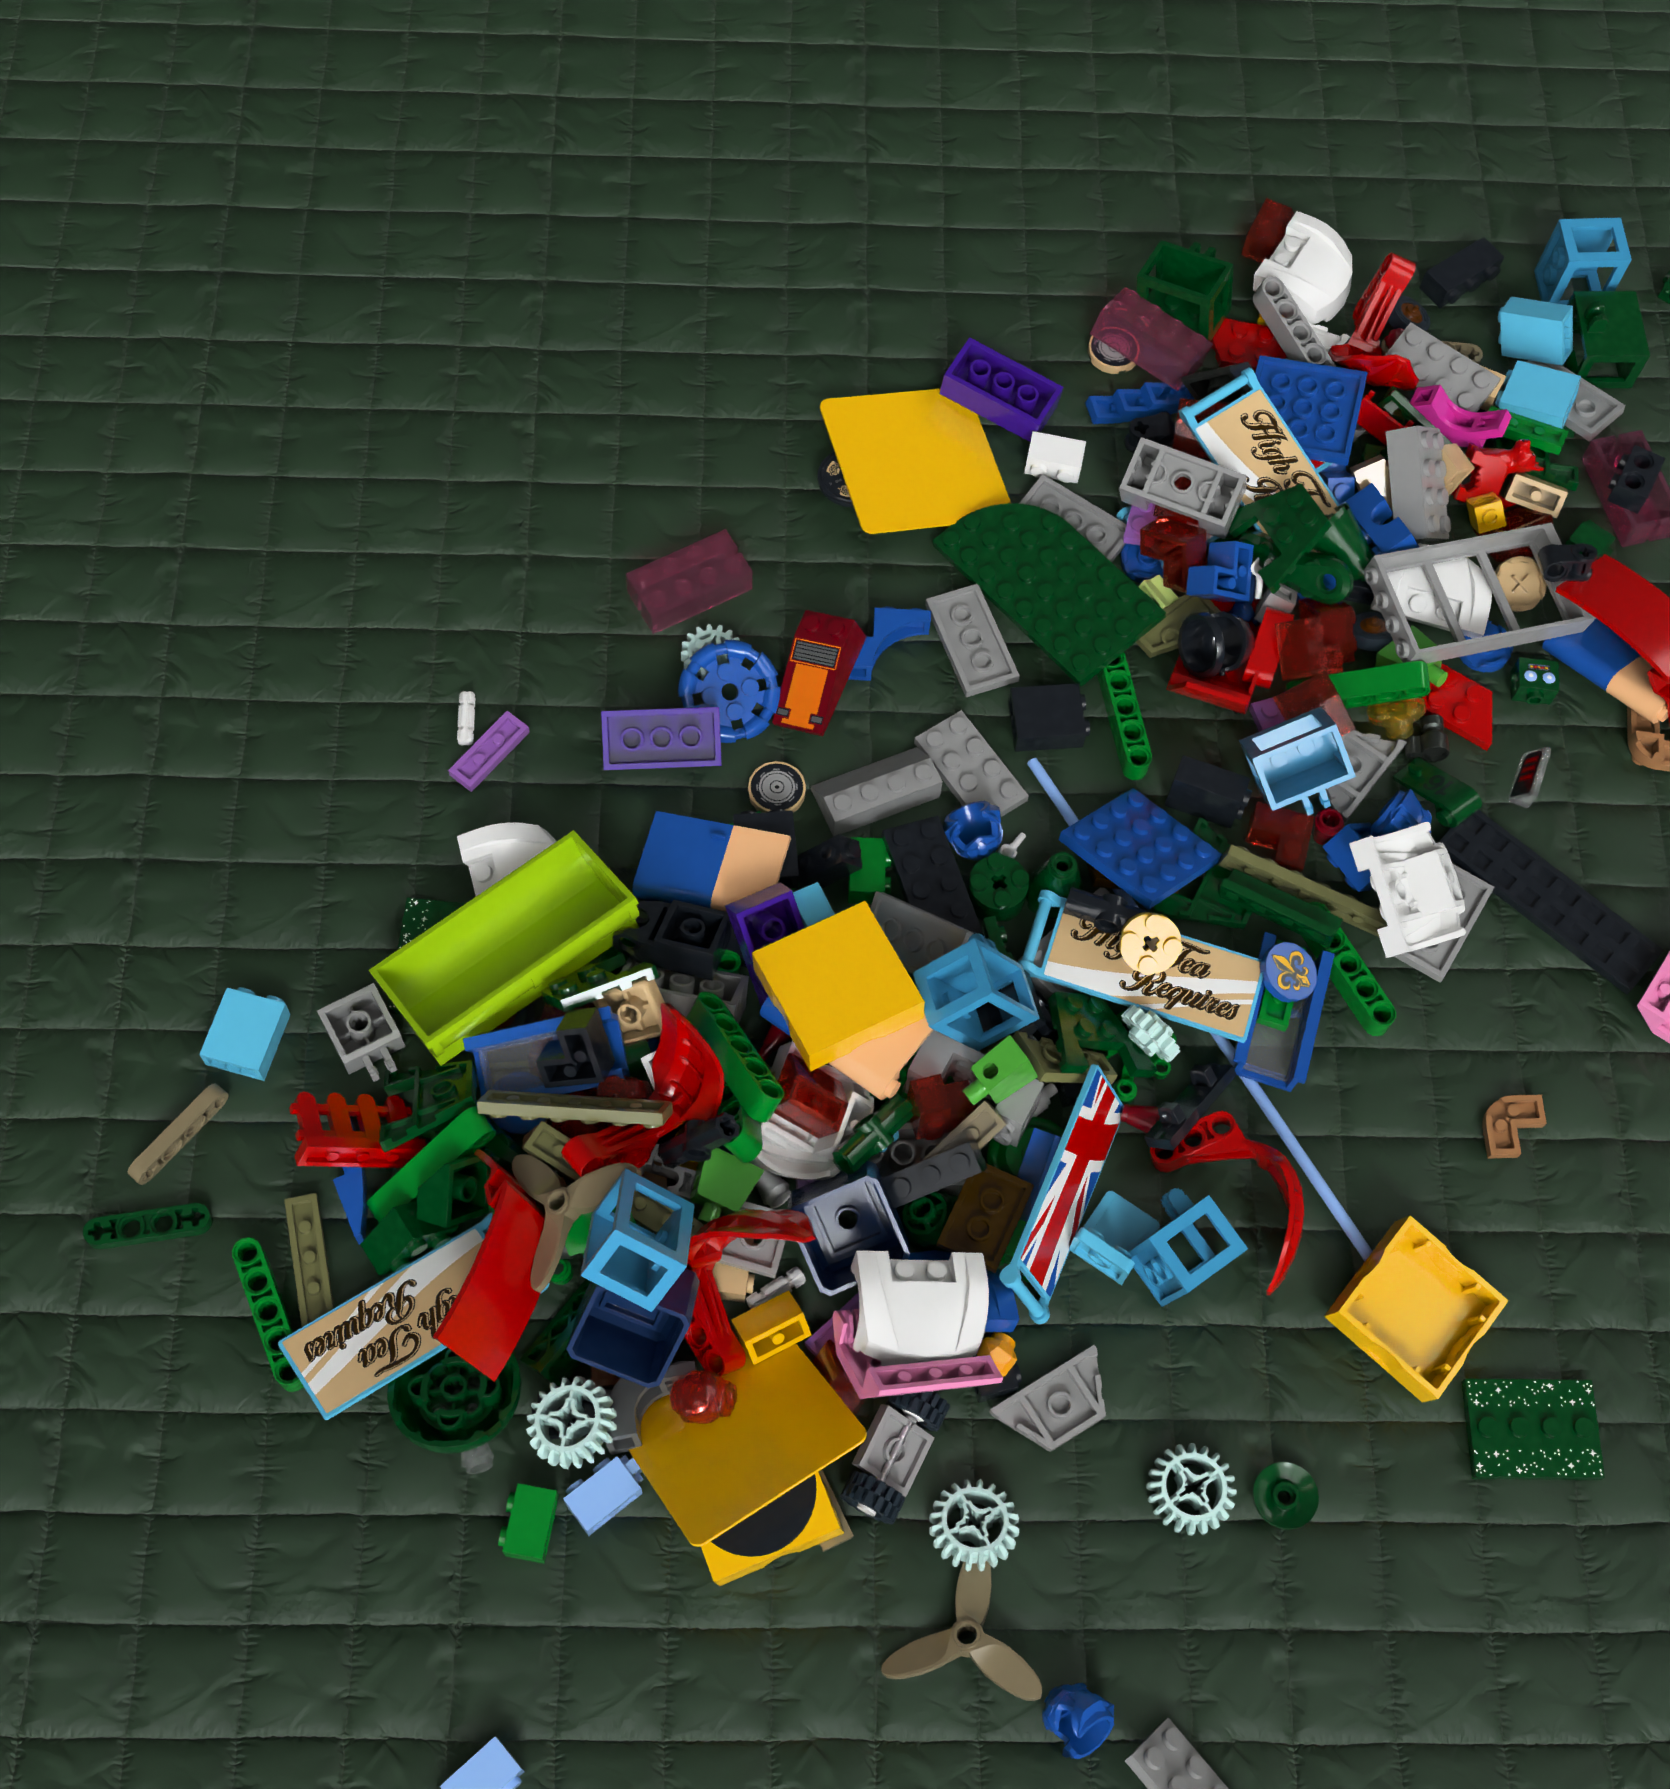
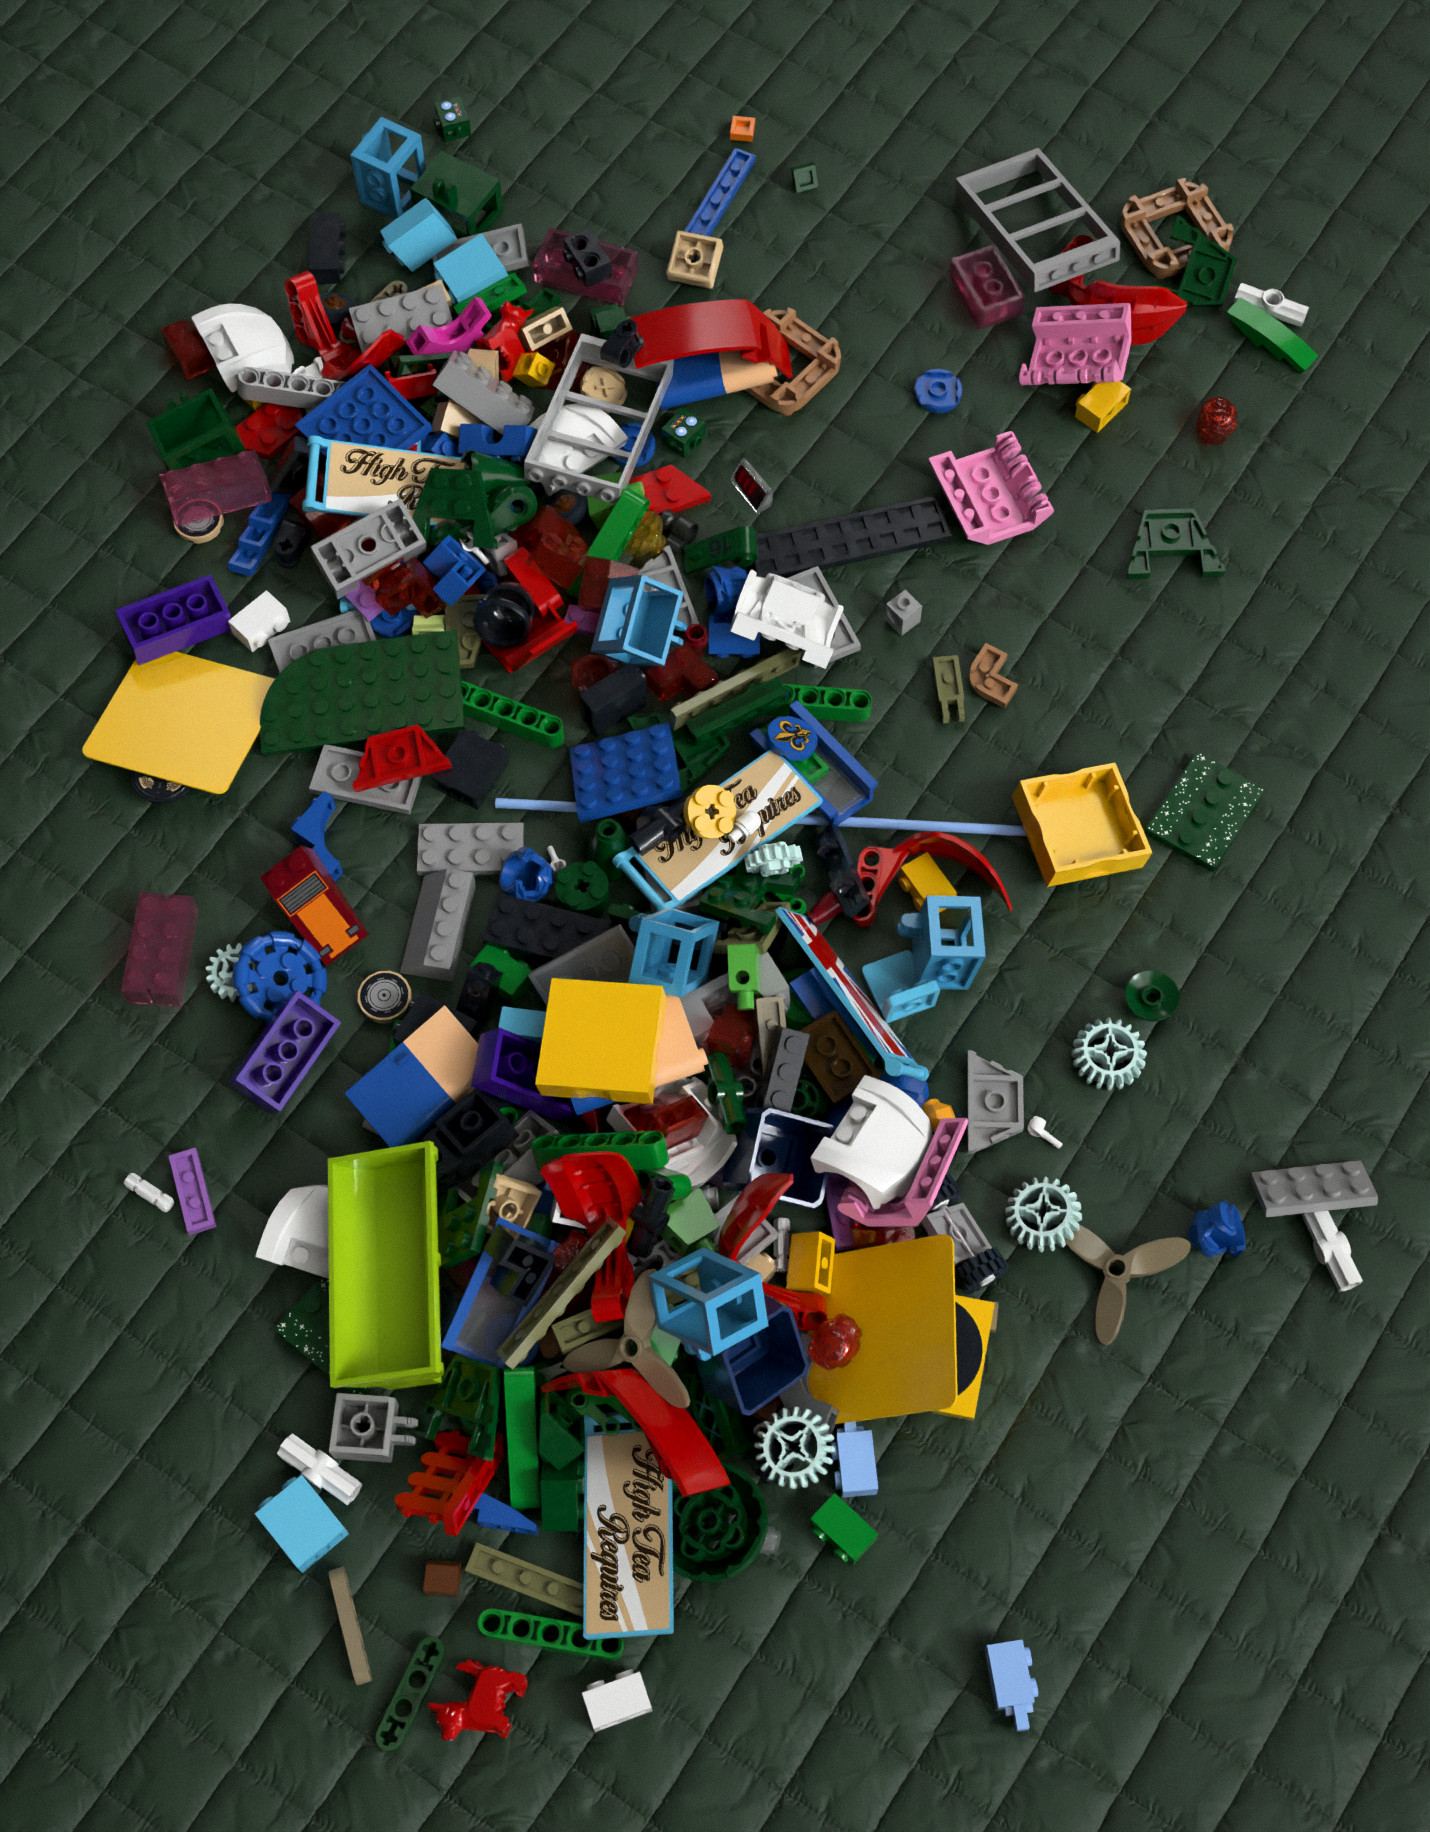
camera: 50 degrees left, 0 degrees up
none -> white piece [277,1433,362,1506]
none -> red wing [352,725,452,793]
none -> reddish brown piece [423,1560,462,1598]
none -> red animal [427,1659,528,1741]
none -> clear red hair [570,654,619,693]
none -> white brick [582,1669,652,1732]
none -> white cylinder [728,811,761,843]
none -> light grey brick [885,590,922,636]
none -> yellow brick [899,852,957,913]
none -> olive hinge [932,655,965,723]
none -> white hand [1028,1116,1063,1149]

